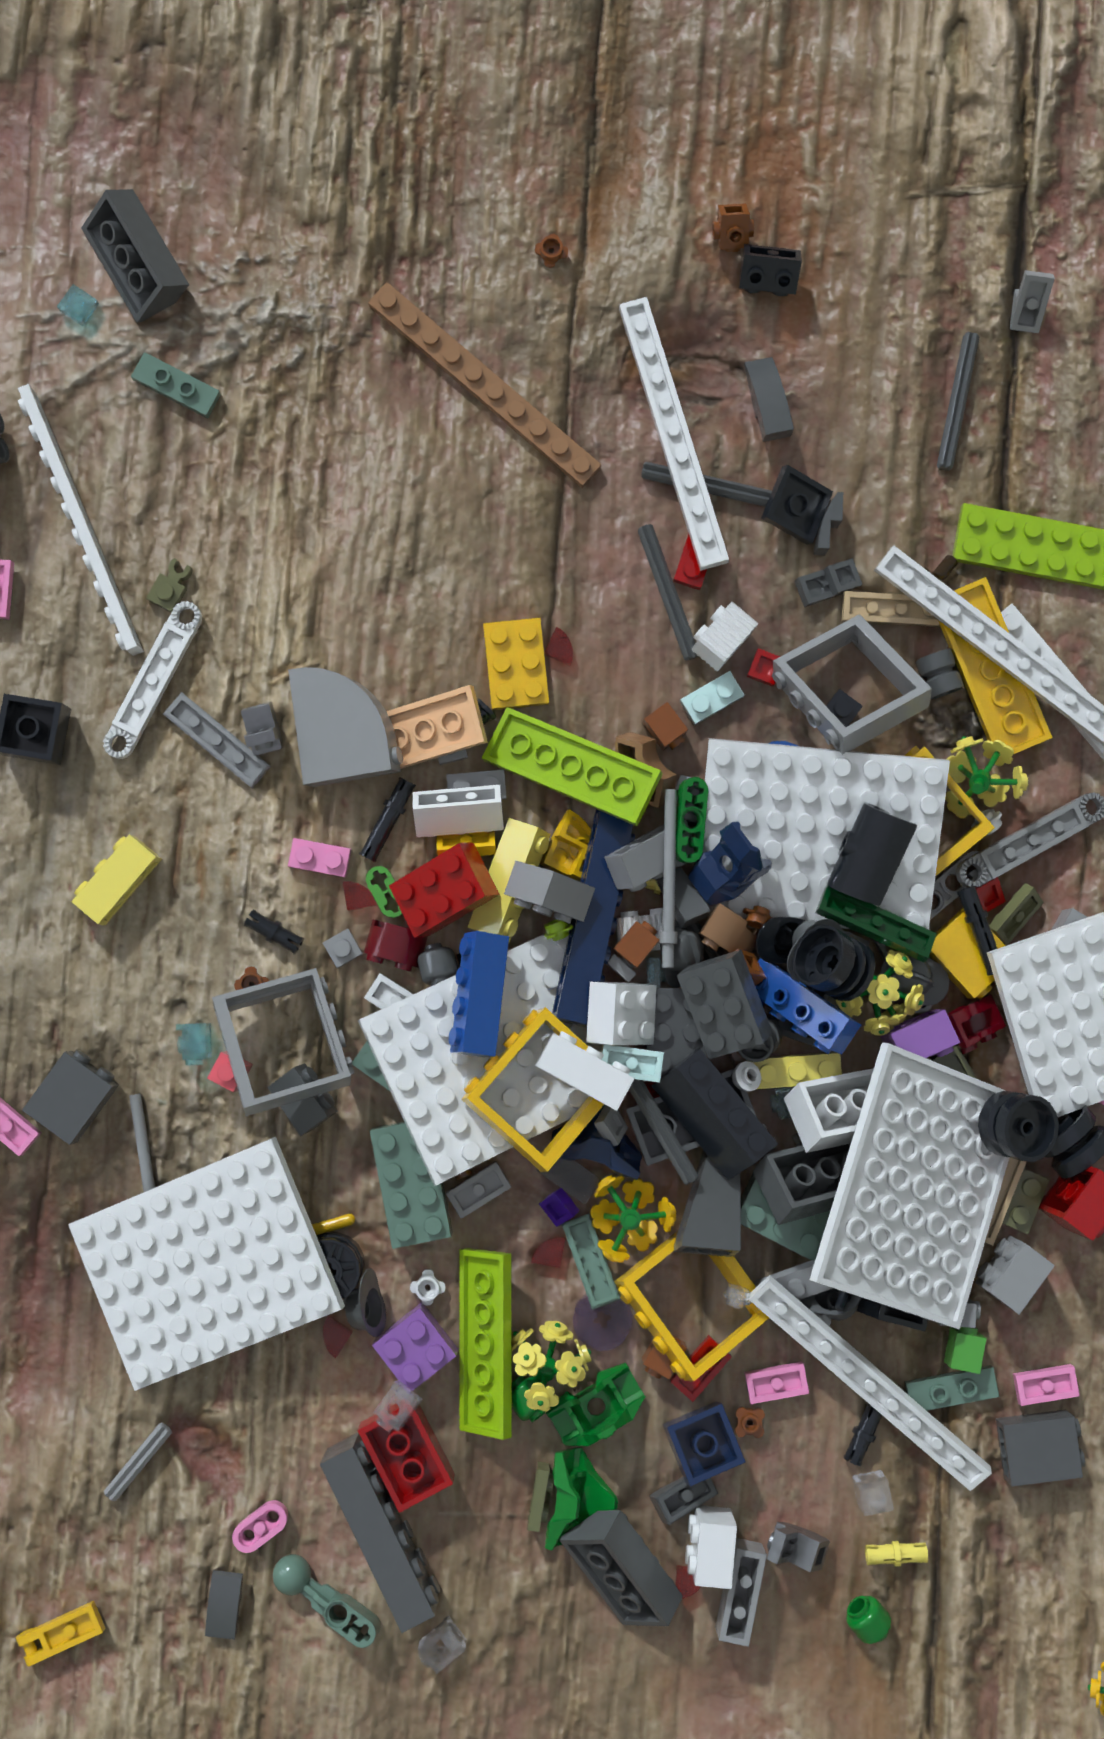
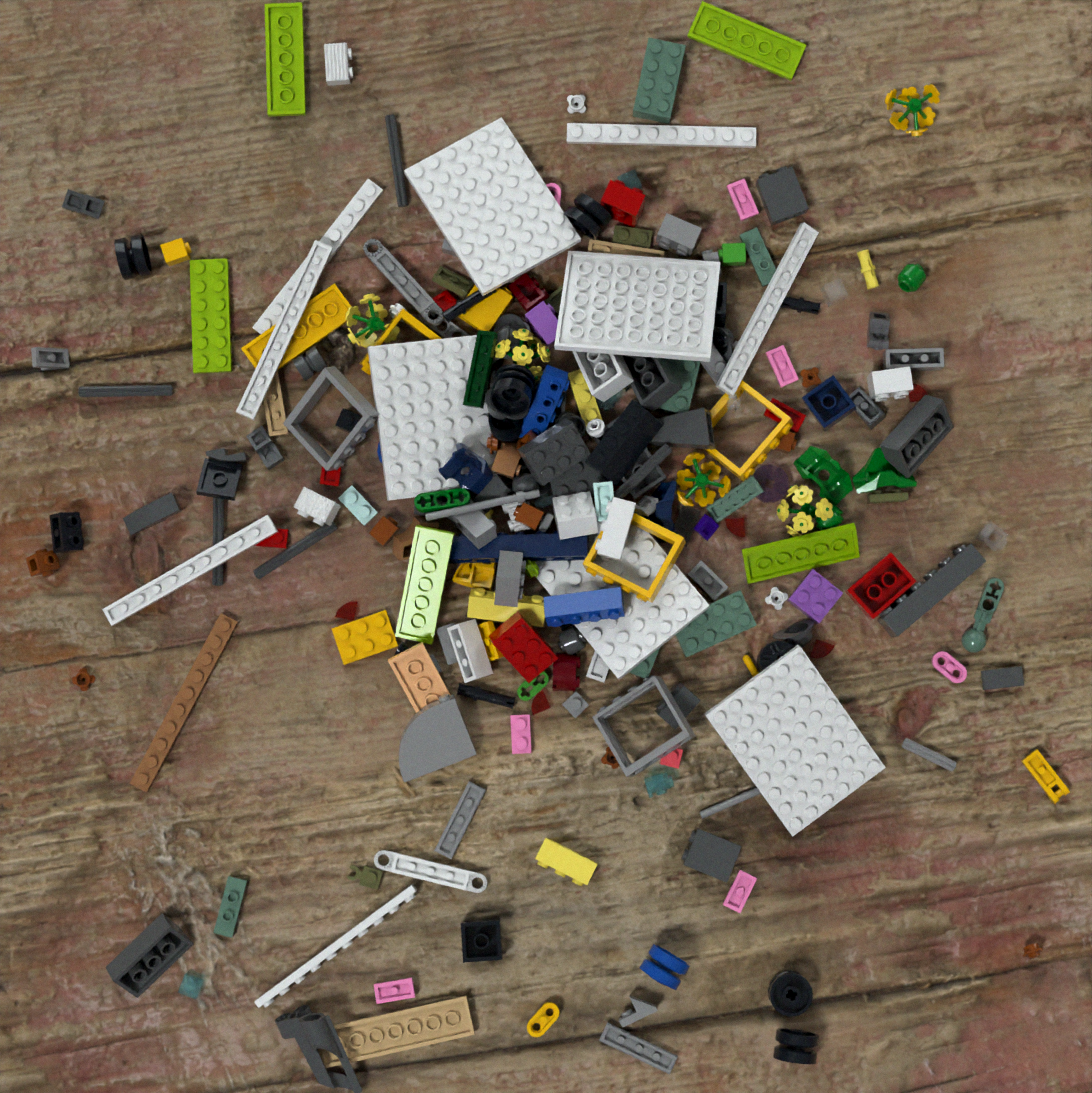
camera: 90 degrees left, 0 degrees up
flat silver brick [241,701,282,756] -> none
black pin [244,909,304,954] -> none
clear brick [373,1380,423,1432] -> none
black panel [827,802,917,906] -> none
dark brown arm [924,555,958,581] -> none
black wheel [978,1091,1059,1162] -> none

